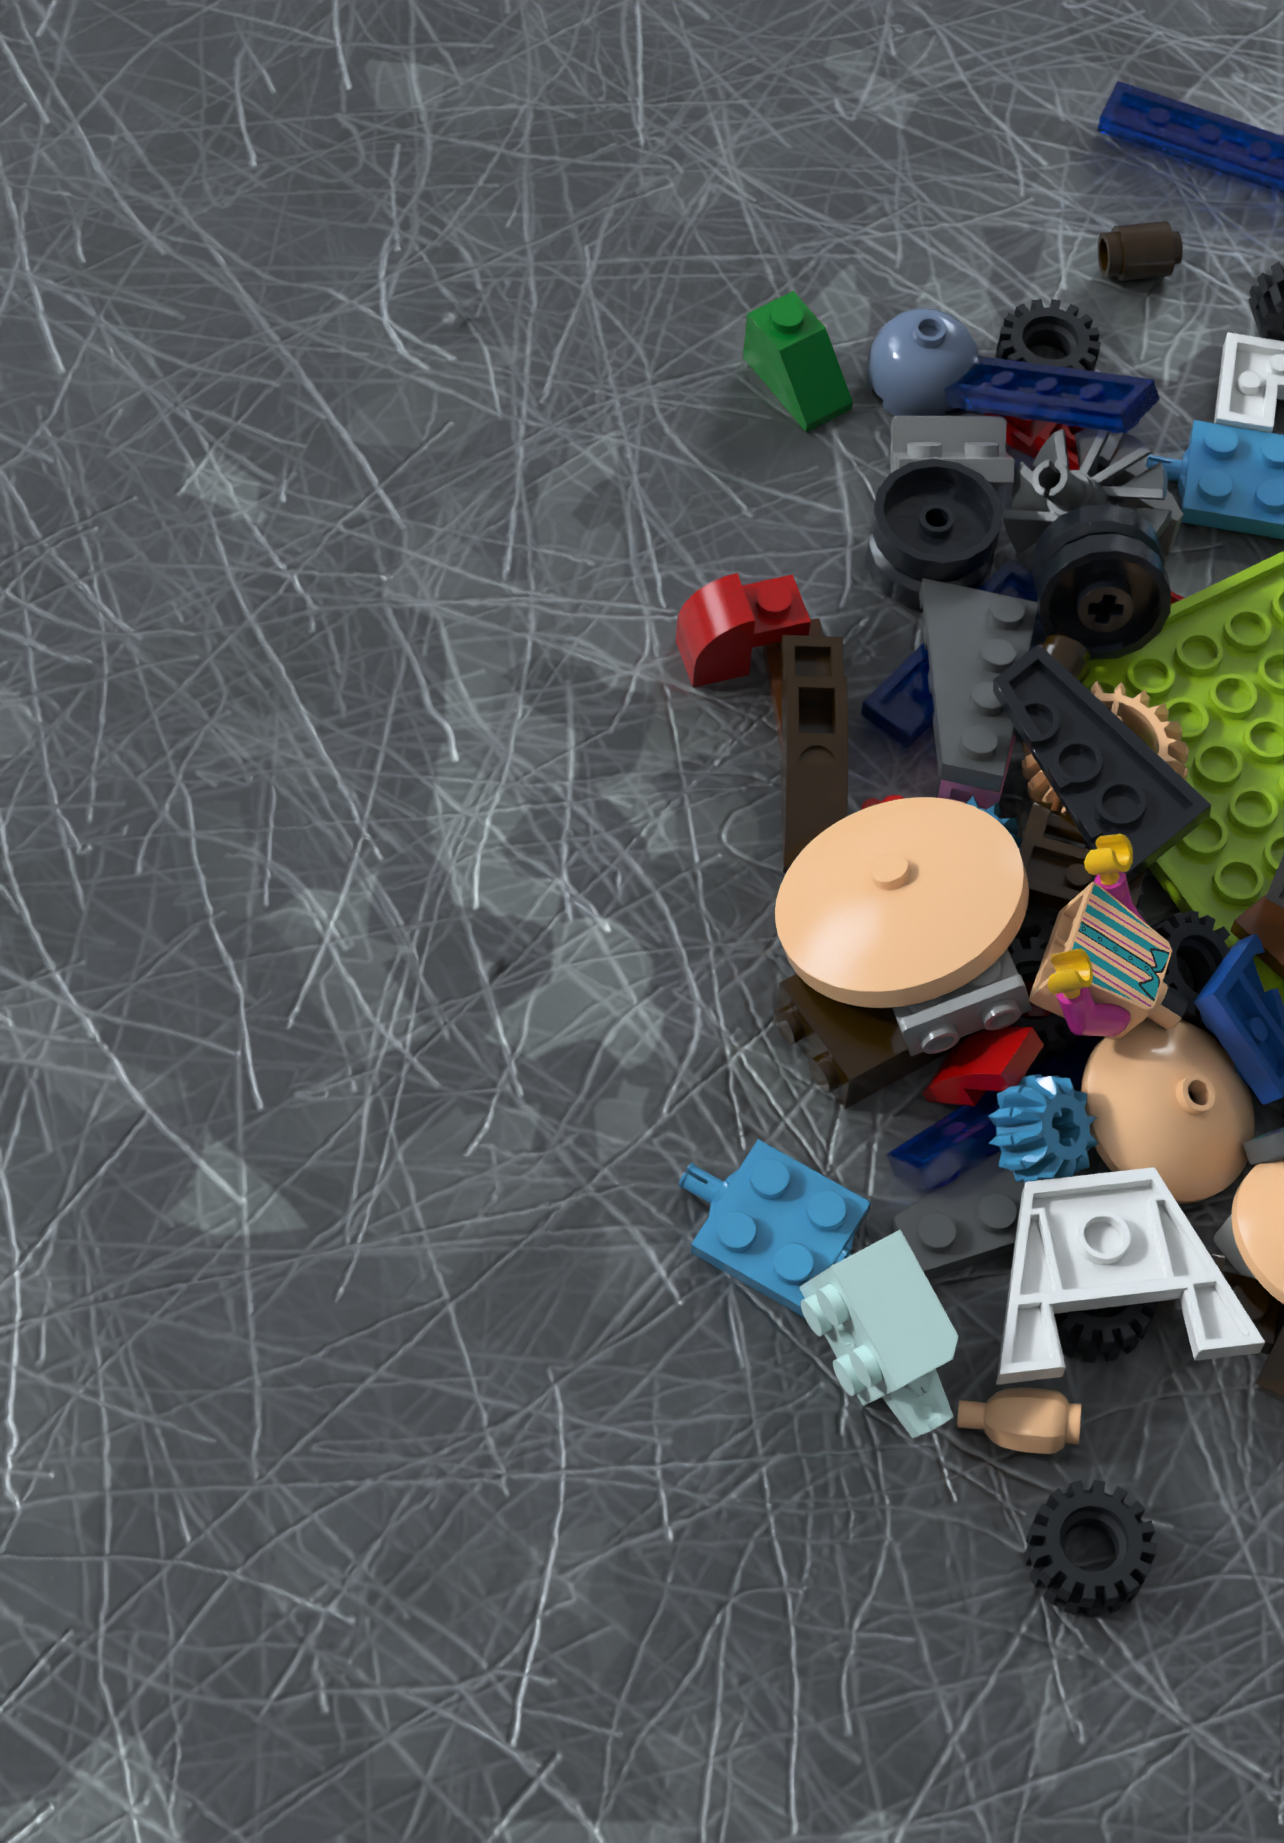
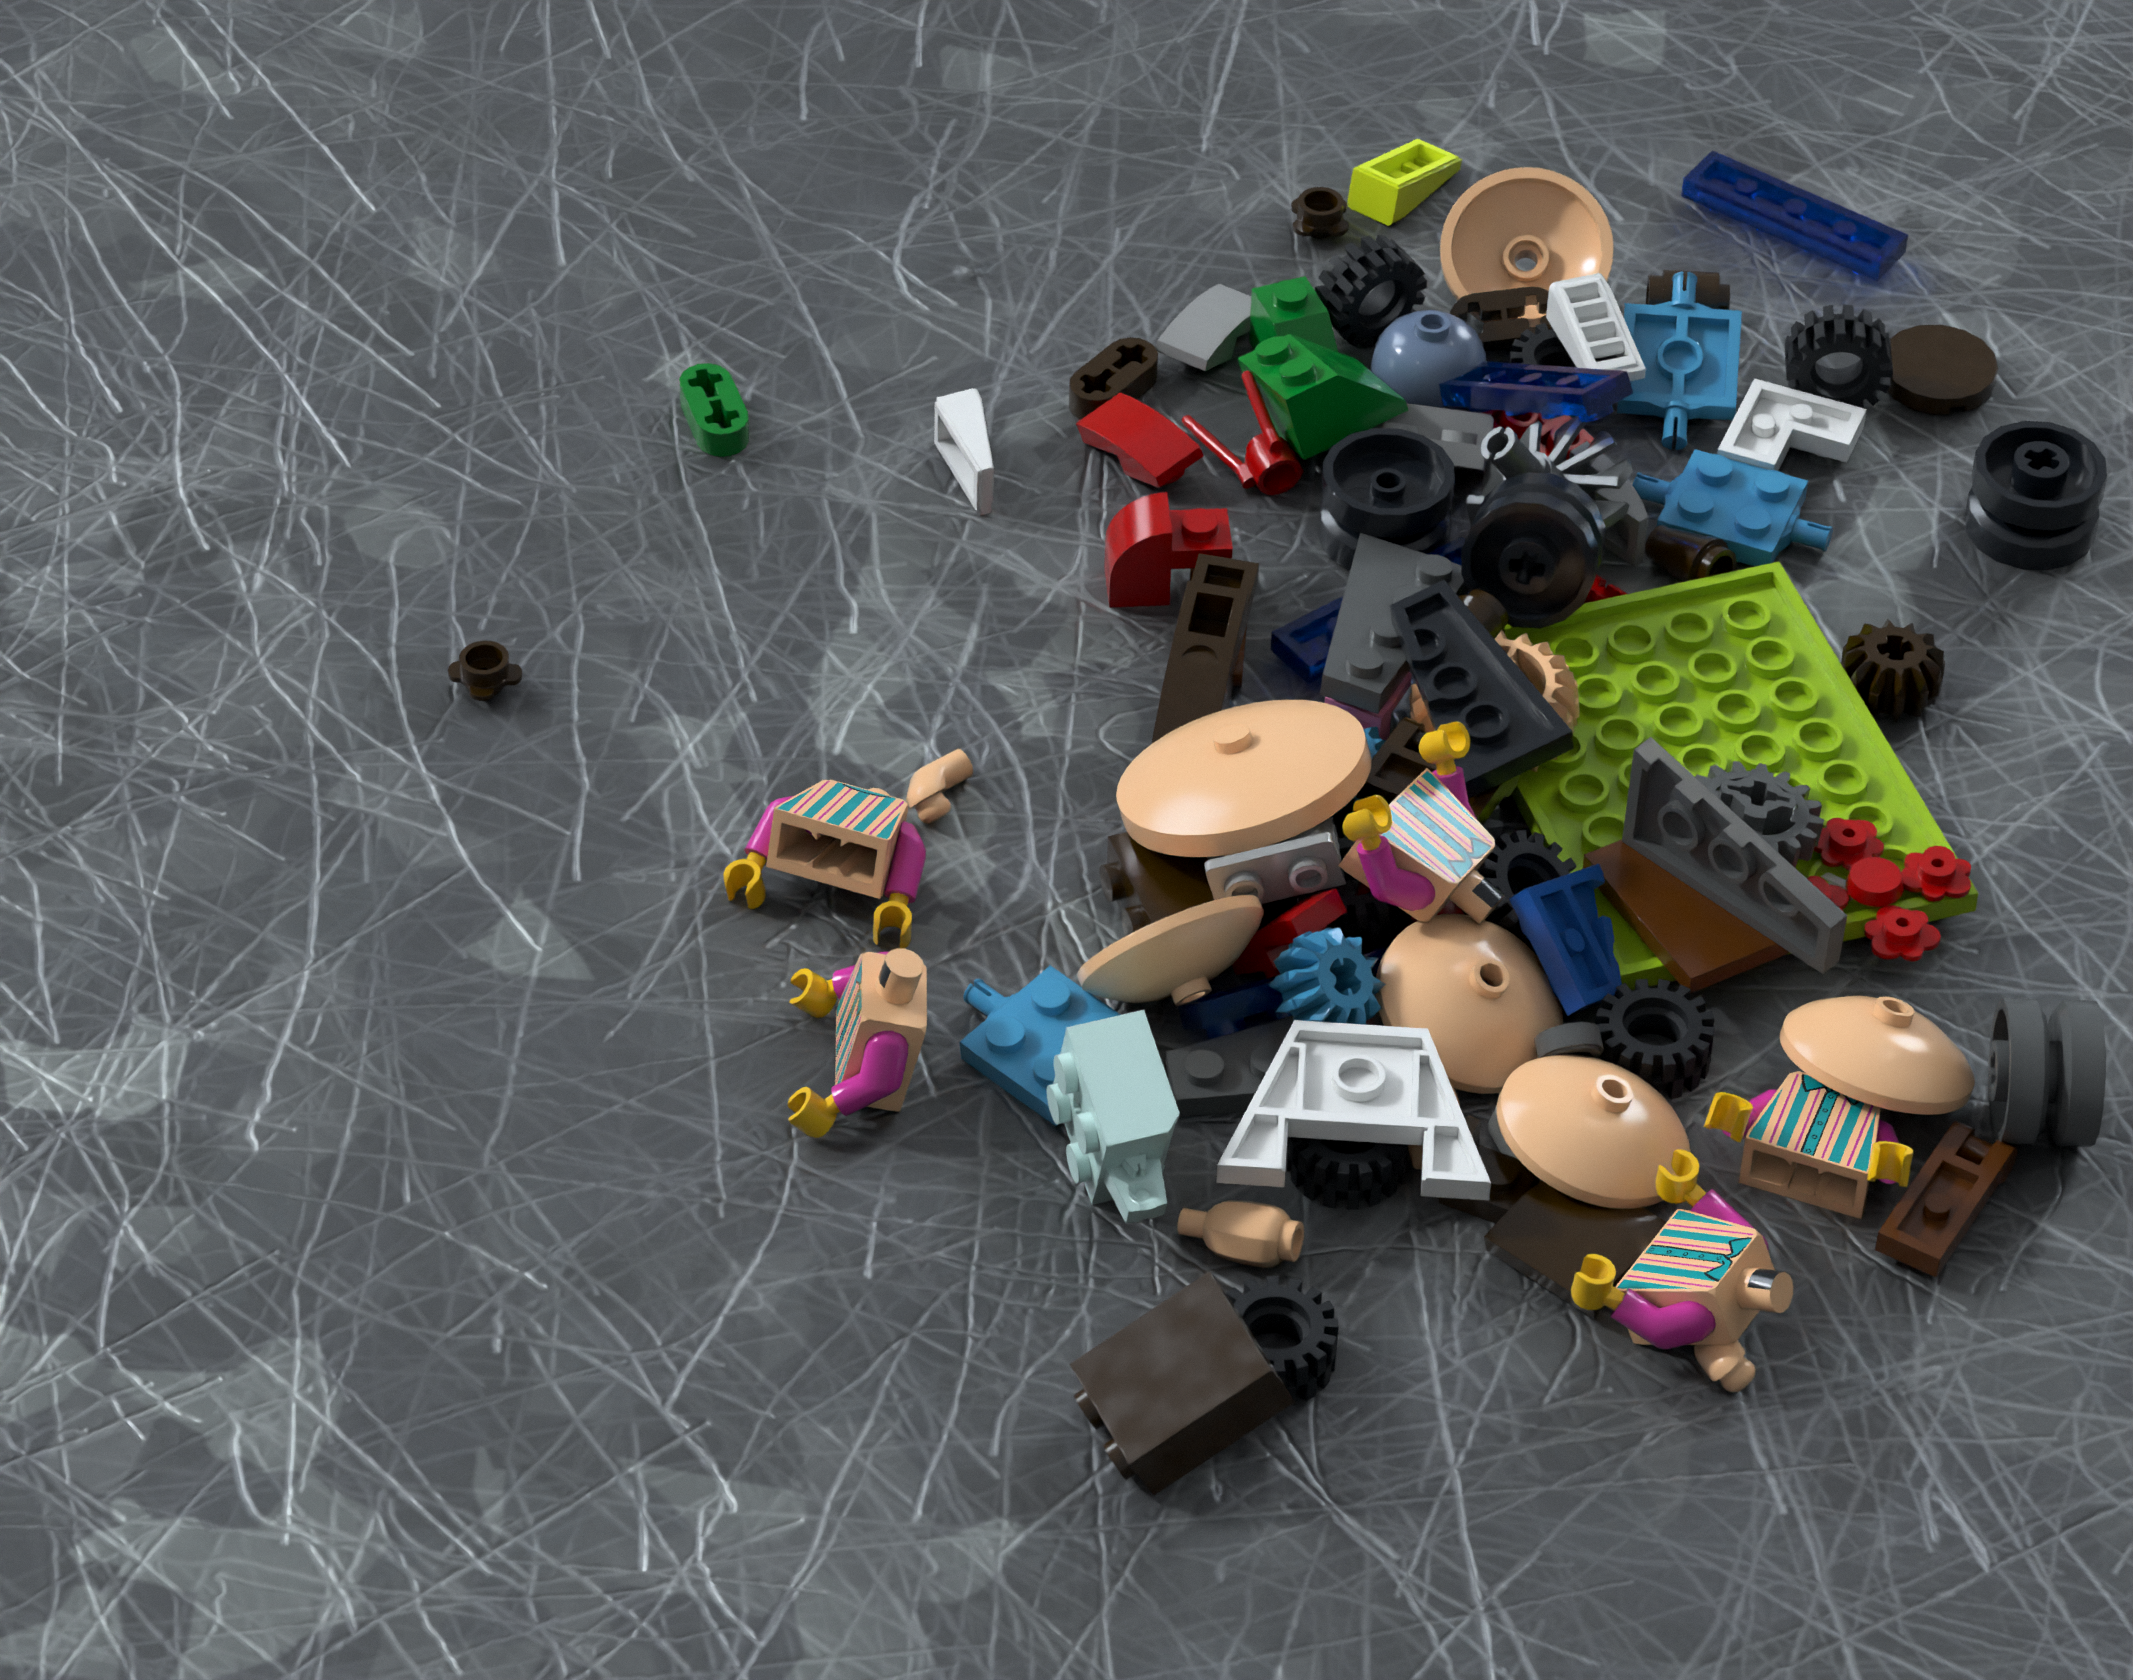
camera: 15 degrees right, 15 degrees down
none -> dark brown plate [448,641,523,701]
none -> green beam [679,363,749,457]
none -> torso [723,780,926,948]
none -> torso [788,948,927,1138]
none -> light nougat arm [906,749,973,824]
none -> white slope [934,389,994,516]
none -> dark brown beam [1069,337,1158,420]
none -> dark brown brick [1069,1271,1295,1495]
none -> red slope [1076,392,1204,488]
none -> light nougat dish [1077,895,1264,1006]
none -> light grey slope [1156,284,1251,371]
none -> red plant [1182,371,1304,495]
none -> green slope [1237,334,1408,460]
none -> dark brown plate [1291,187,1349,238]
none -> black tyre [1315,235,1427,348]
none -> neon yellow slope [1347,139,1462,226]
none -> light nougat dish [1440,167,1614,327]
none -> dark brown beam [1450,287,1553,351]
none -> white slope [1546,273,1646,390]
none -> dark azure plate [1617,271,1742,450]
none -> dark brown cone [1645,525,1737,582]

